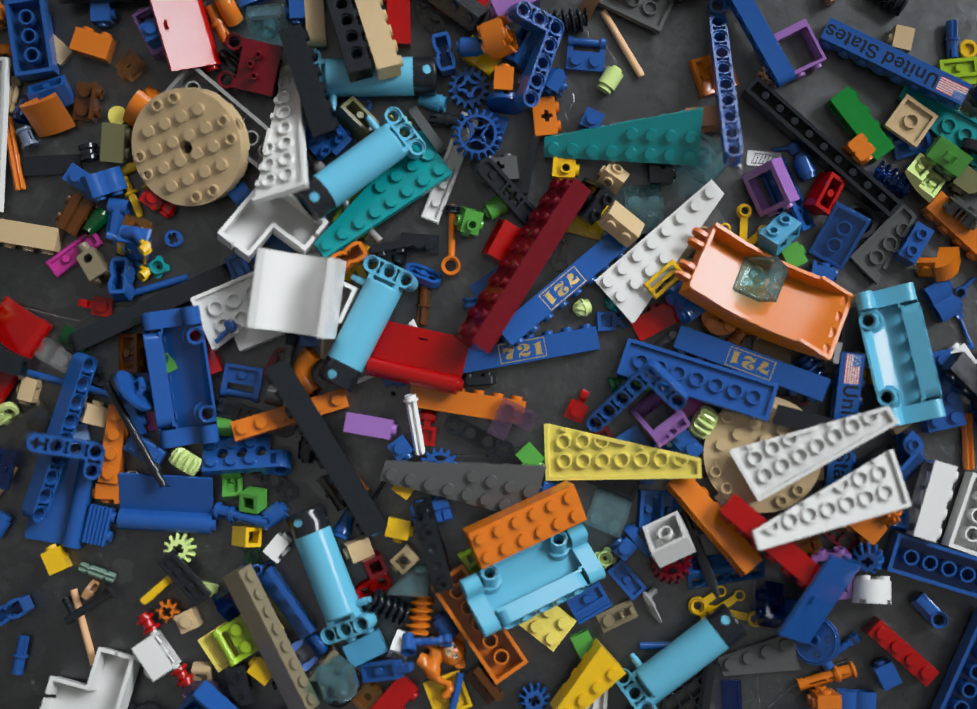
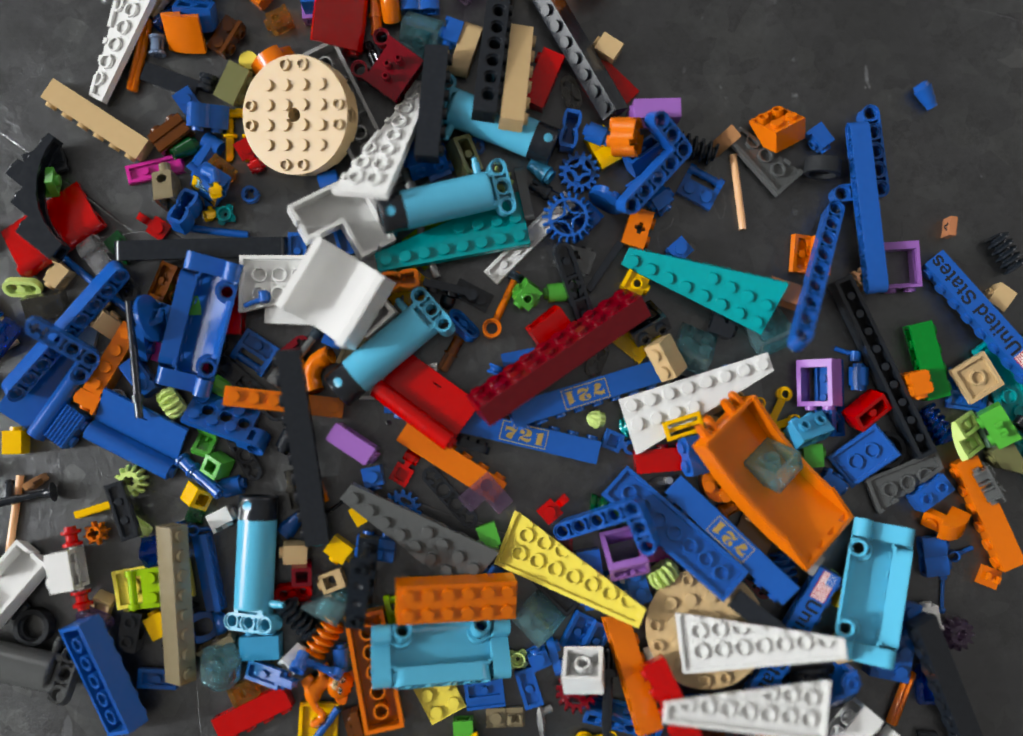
camera: 30 degrees right, 0 degrees up
sand green axle [78,562,117,584] -> none
tan brick [174,606,204,635] -> none
white axle [403,393,425,455] -> none
orange brick [493,63,514,94] -> none
yellowish green brick [597,65,623,95] -> none
tan brick [597,161,630,195] -> none
white sticker [746,150,781,166] -> none

